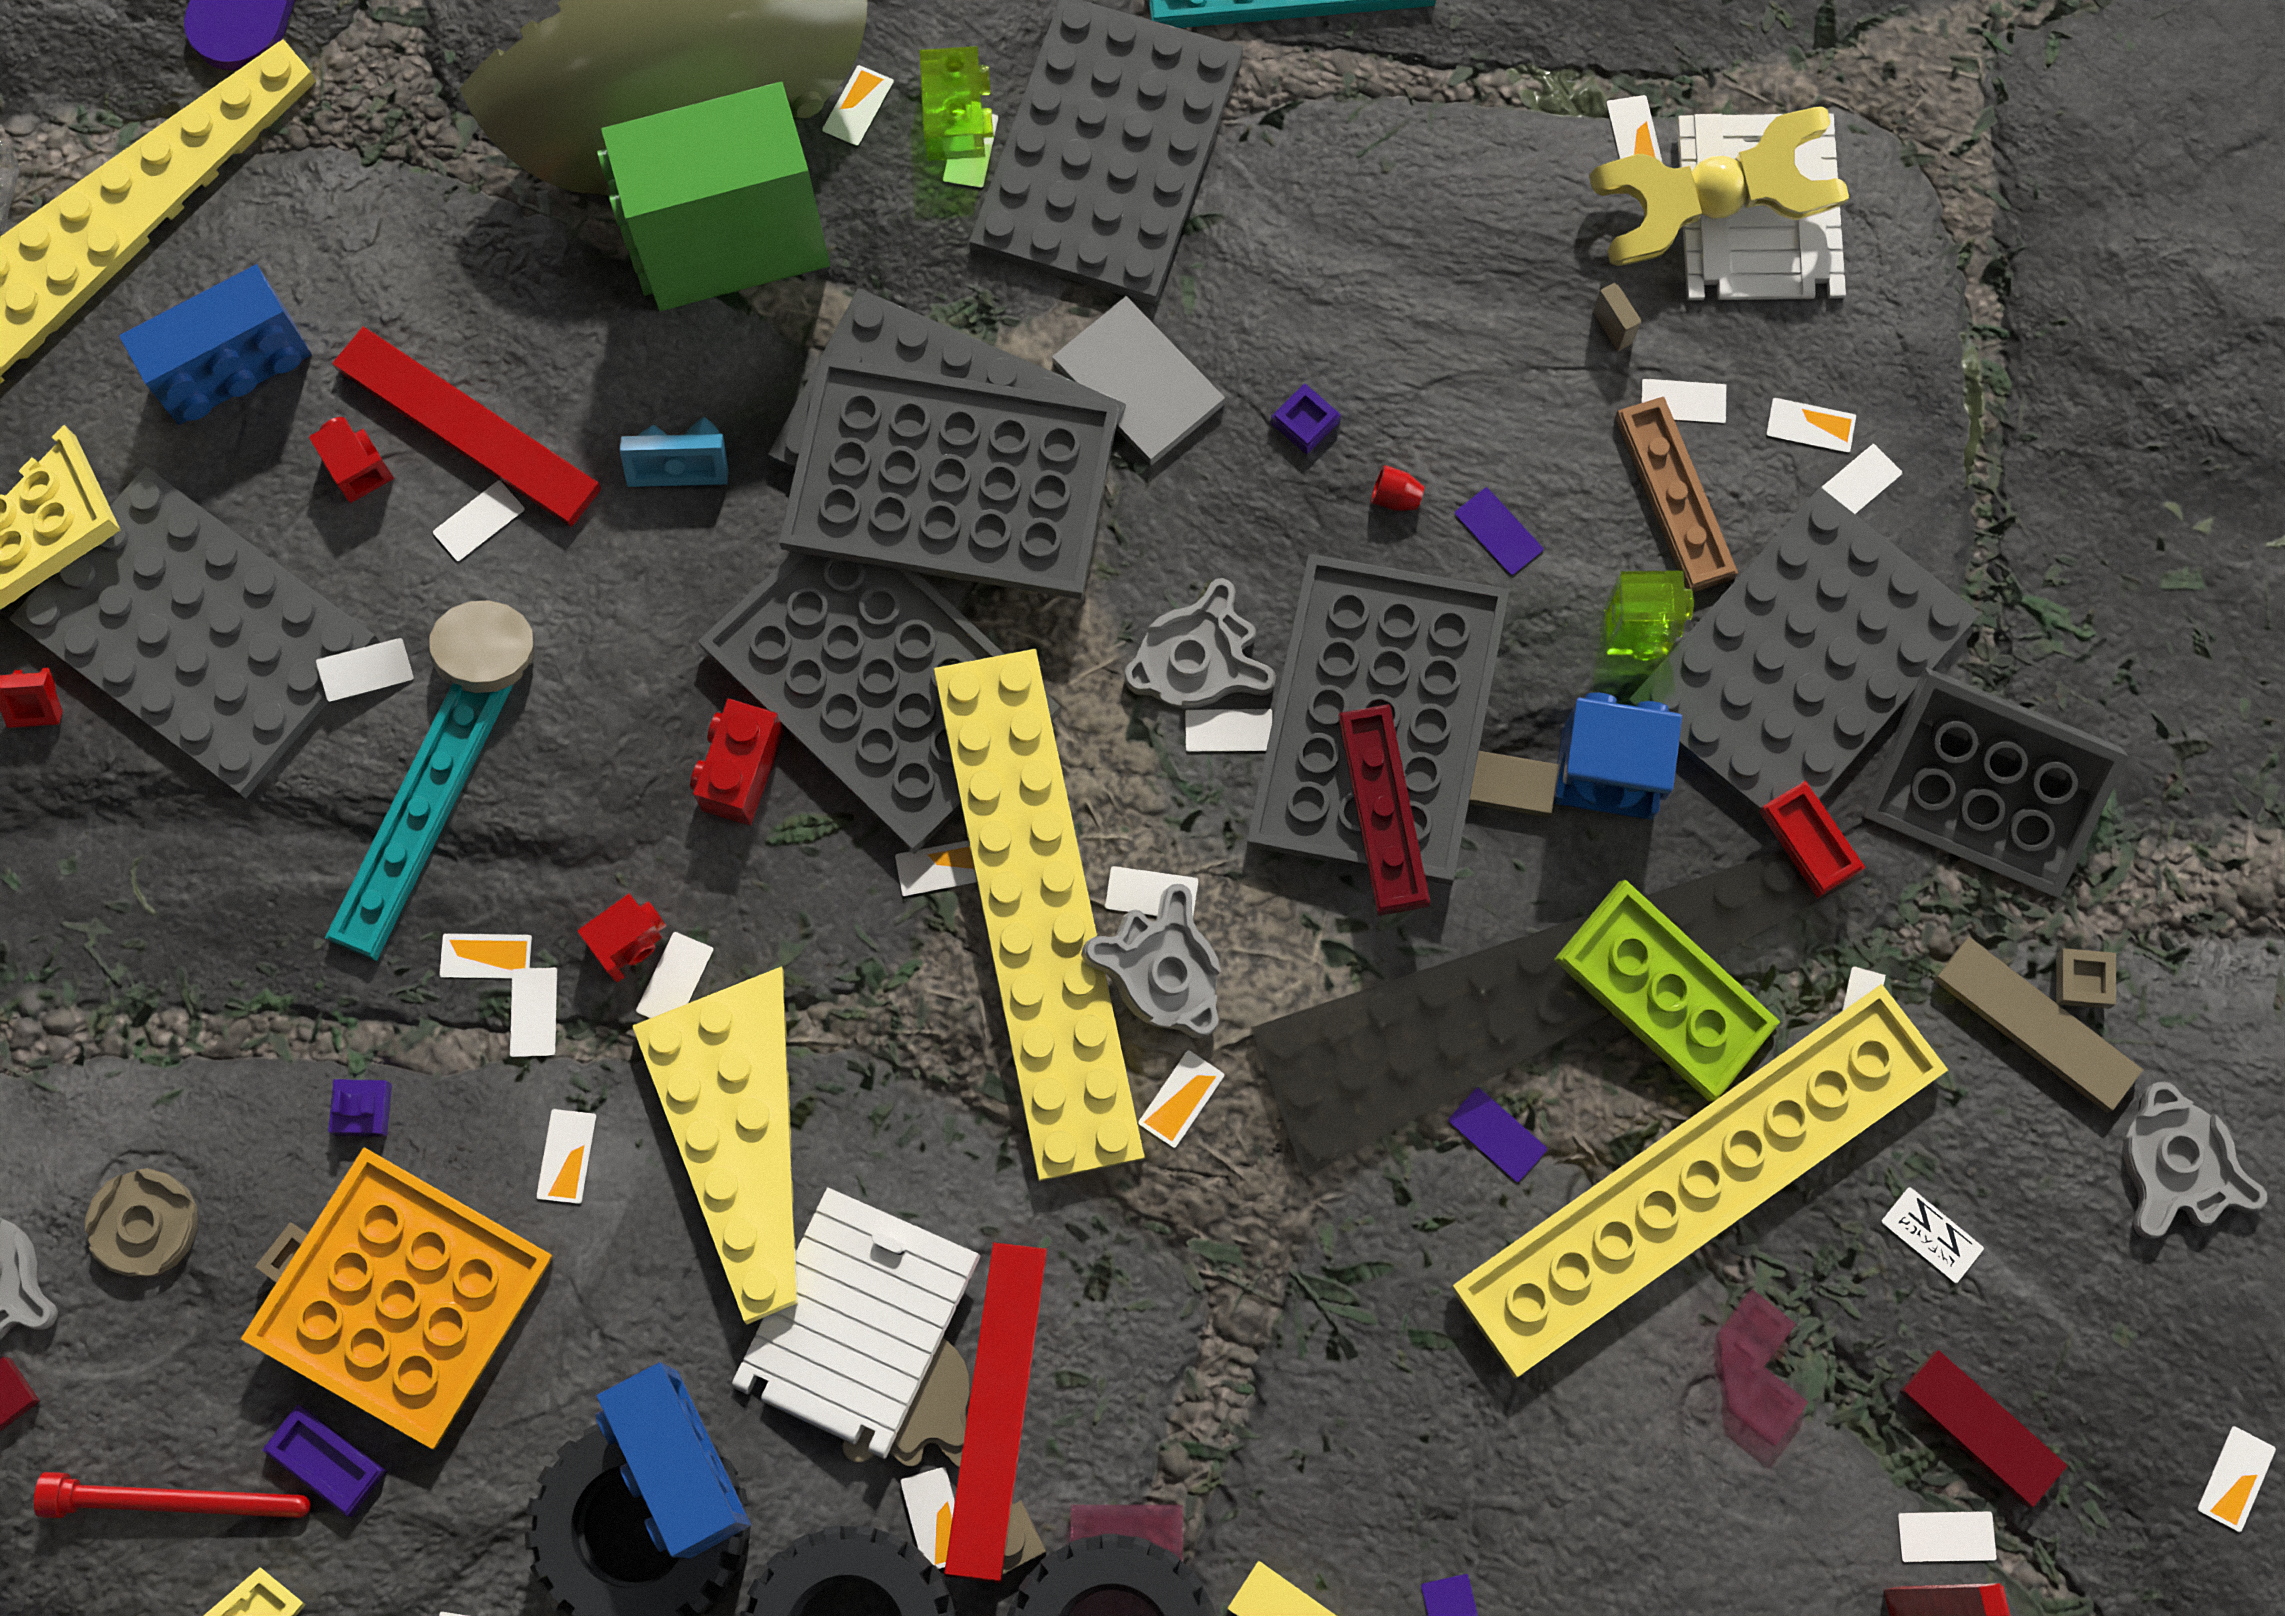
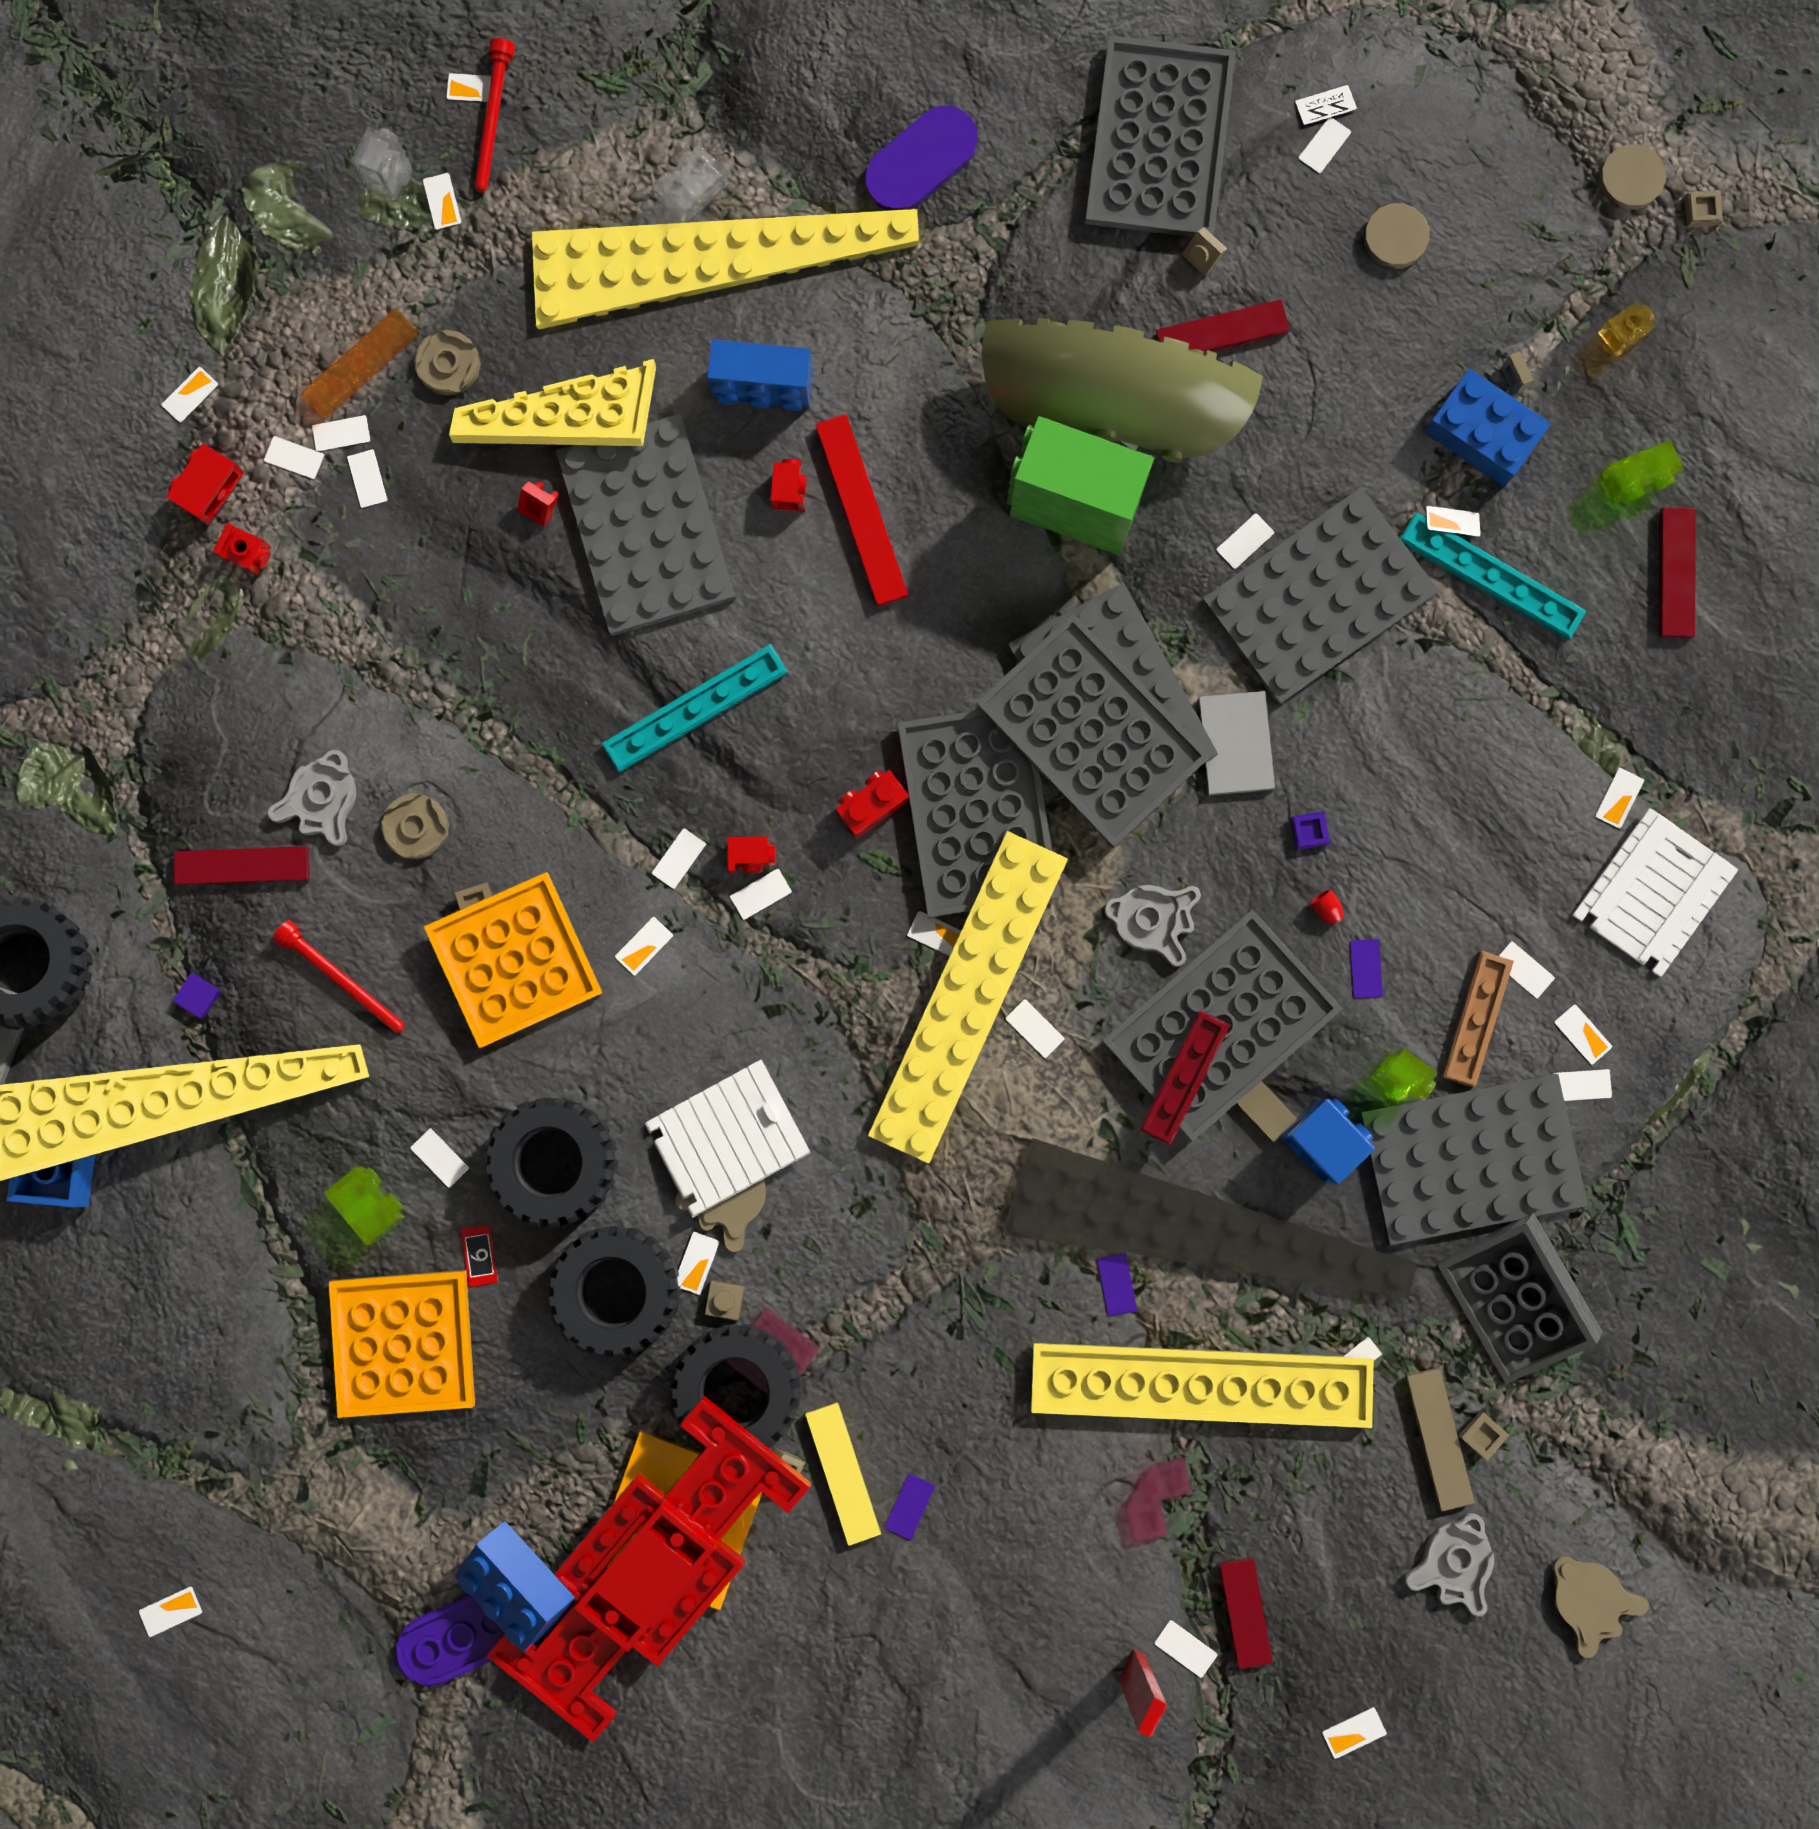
camera: 40 degrees right, 10 degrees up
dark purple tile [262,1404,387,1517] -> none
white sticker [316,638,414,702] -> none
dark purple tile [328,1079,392,1137] -> none
tile [429,600,534,693] -> none
white sticker [433,480,525,561] -> none
sticker [440,934,532,978] -> none
blue brick [595,1362,752,1559] -> none
dark azure tile [620,417,729,487] -> none
light yellow wing [632,966,798,1325] -> none
white sticker [822,65,894,146] -> none
clear neon green brick [919,46,994,161] -> none
red tile [944,1242,1048,1584] -> none
light grey tile [1081,884,1221,1038] -> none
sticker [1139,1051,1224,1148] -> none
white sticker [1185,709,1272,751] -> none
lime tile [1554,880,1780,1102] -> none
light yellow piece [1589,107,1849,266] -> none
dark tan tile [1593,283,1641,351] -> none
red tile [1759,781,1866,898] -> none
white sticker [1882,1187,1984,1283] -> none

